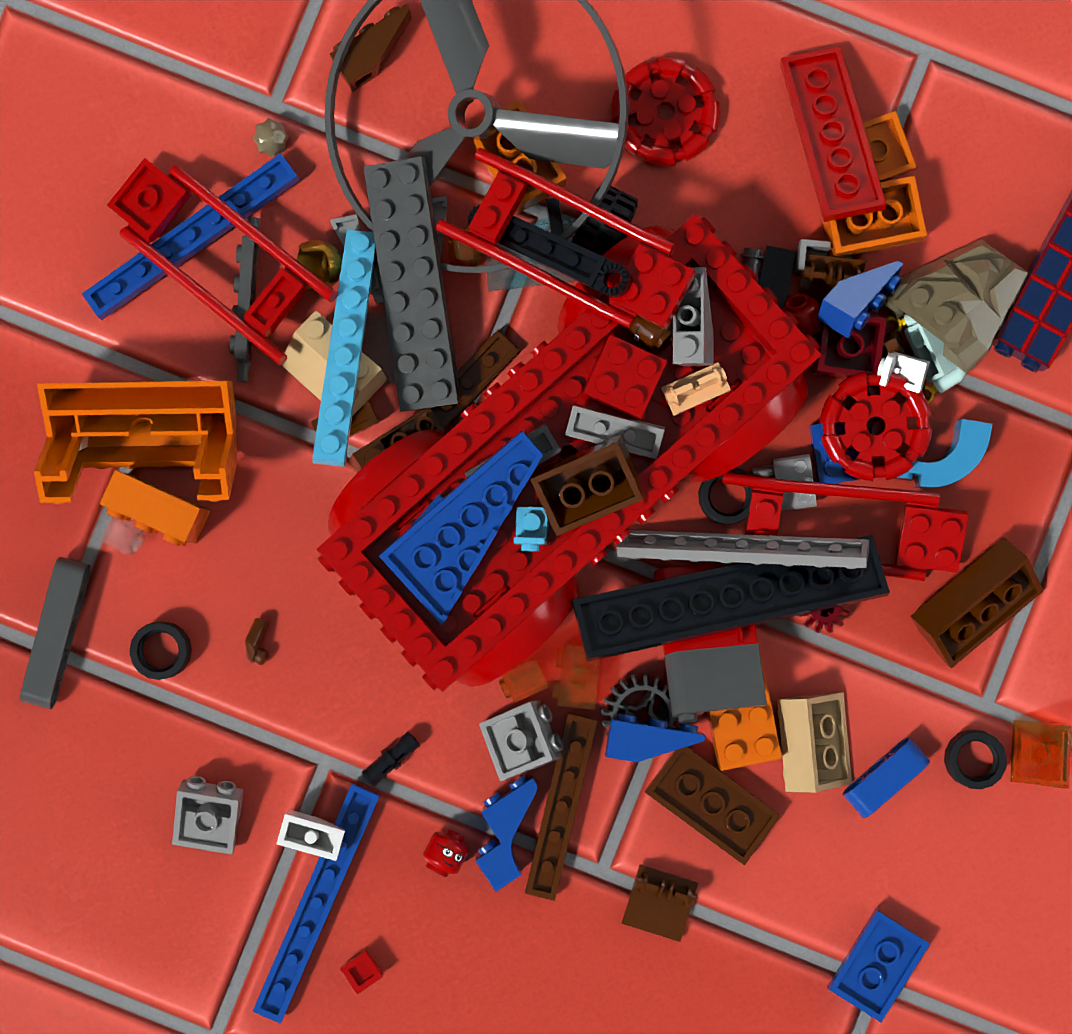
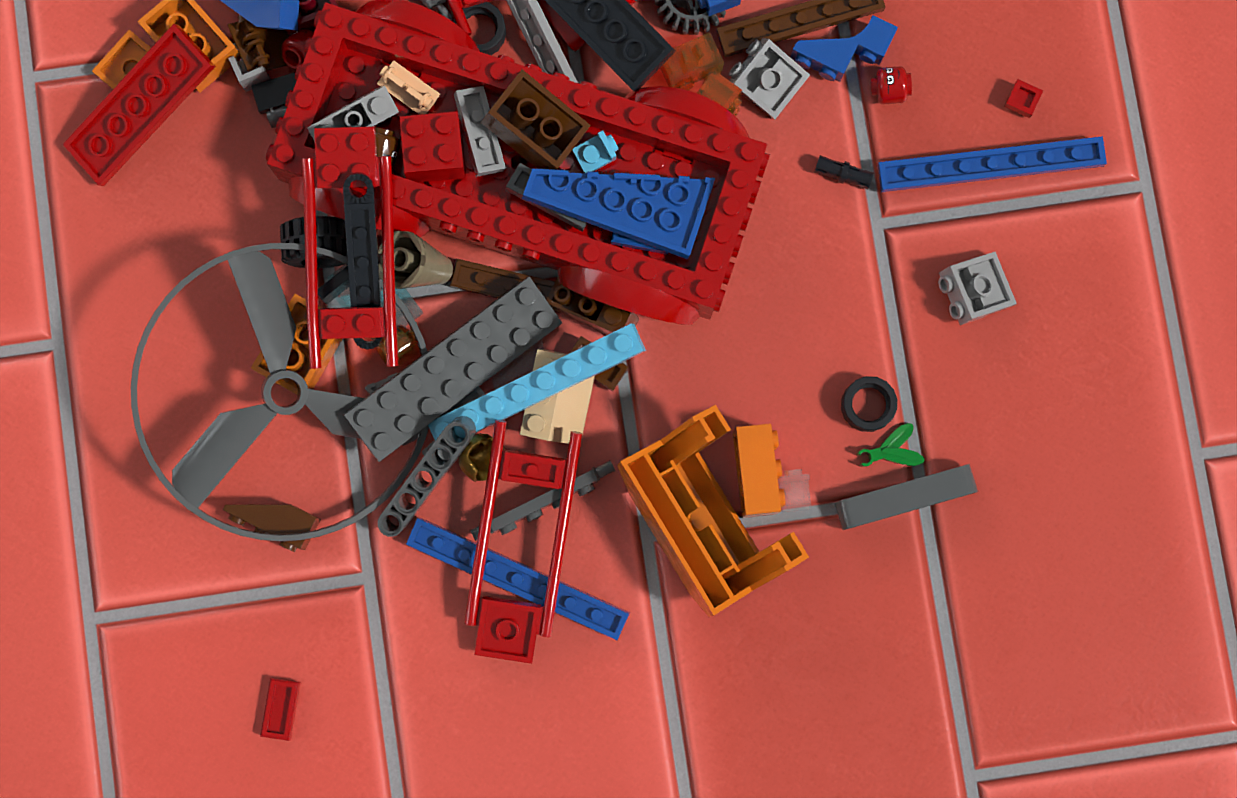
camera: 120 degrees left, 5 degrees down
reddish brown arm [245,618,269,665] -> none
dark tan piece [252,118,289,157] -> none
white slope [276,810,345,861] -> none
red plate [611,57,720,166] -> none
none -> dark tan cone [378,231,453,289]
none -> dark grey beam [378,416,476,537]
none -> green piece [856,423,925,467]

